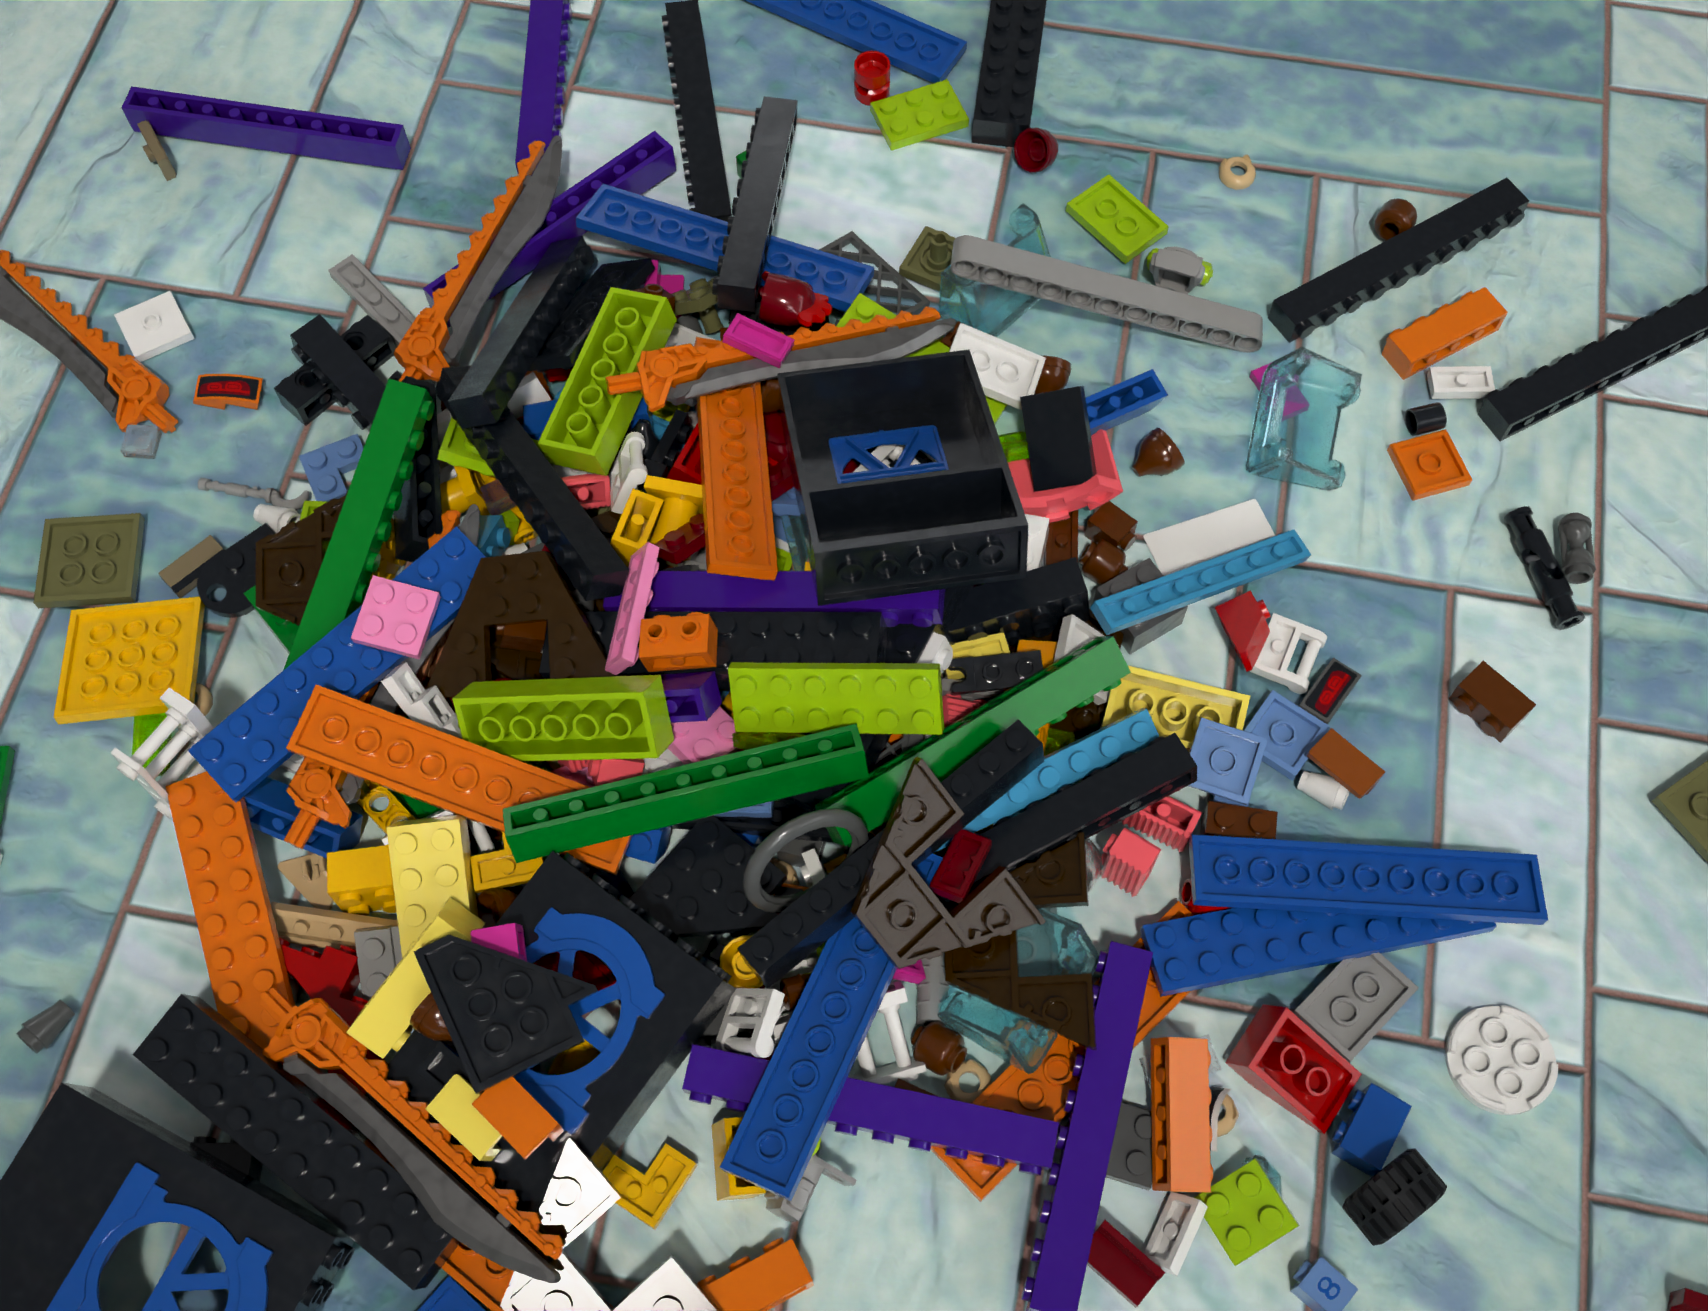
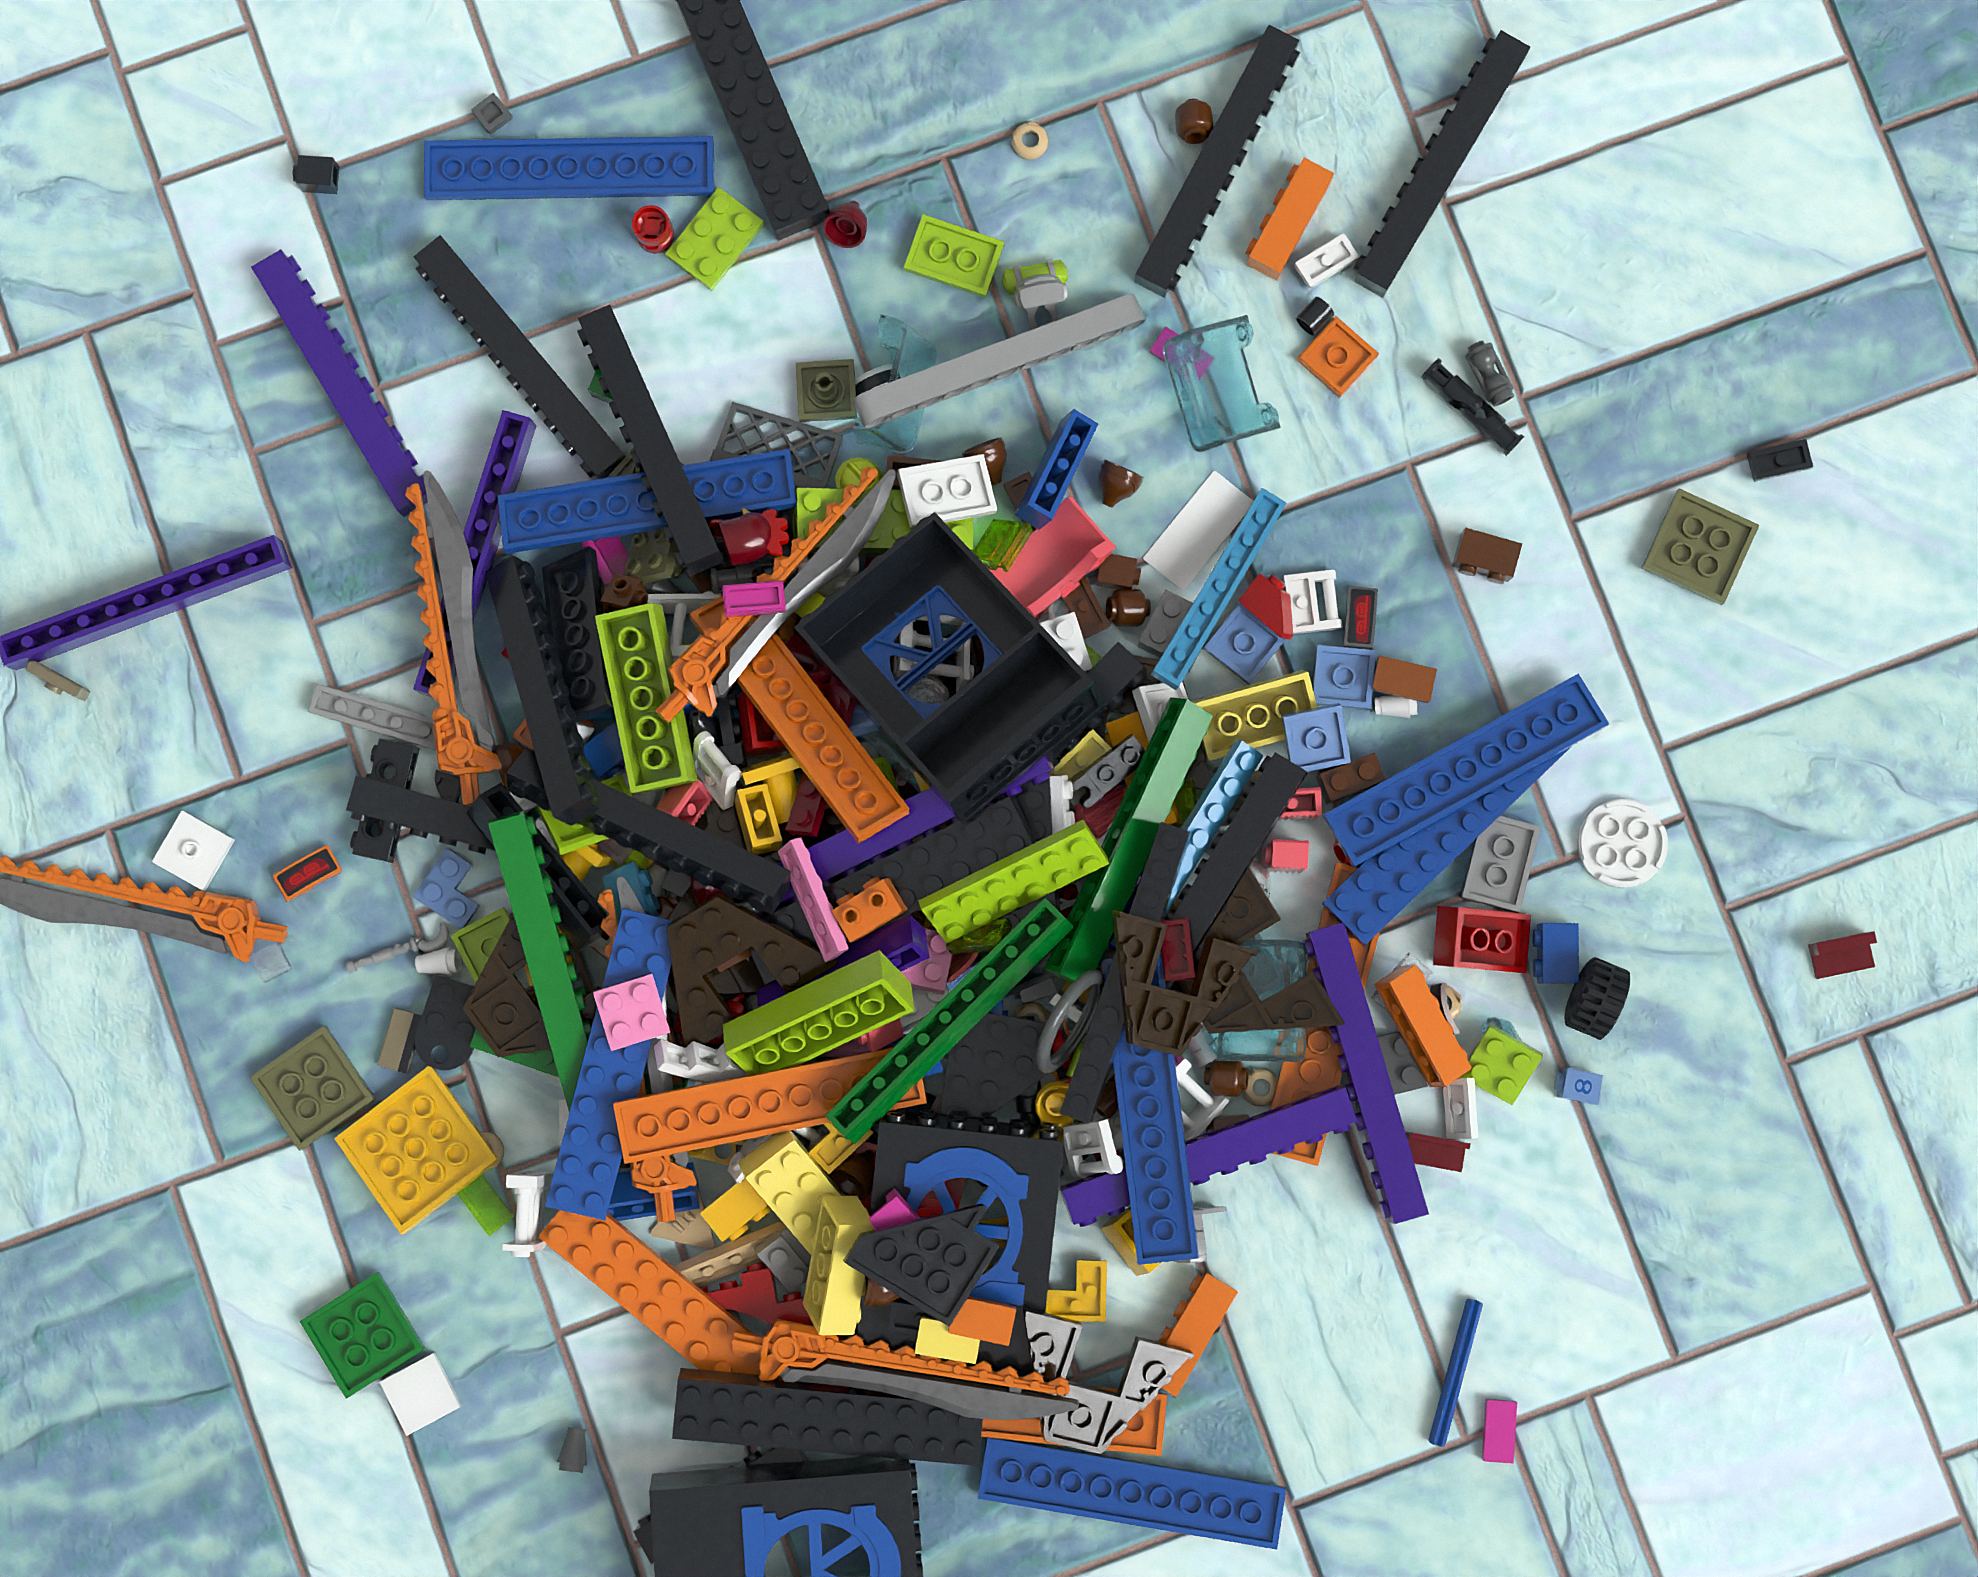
camera: 30 degrees left, 20 degrees up
black tile [1020,386,1097,491] -> none
none -> medium blue plate [1203,603,1286,685]

